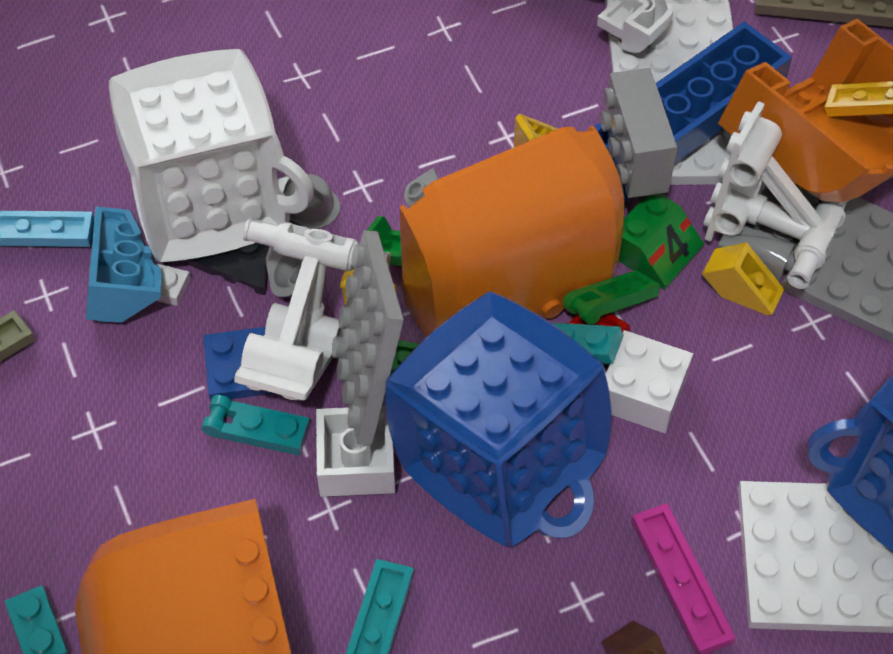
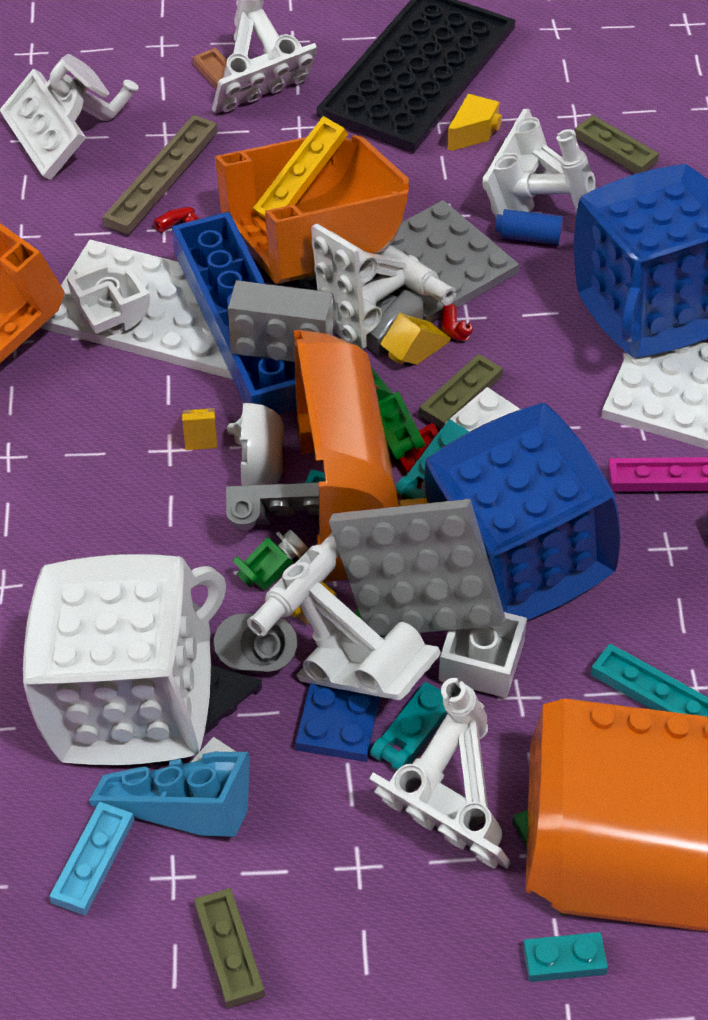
camera: 70 degrees left, 5 degrees down
none -> red arm [153,206,199,233]
none -> white plate [369,678,511,869]
none -> olive plate [419,353,503,429]
none -> red arm [442,304,473,341]

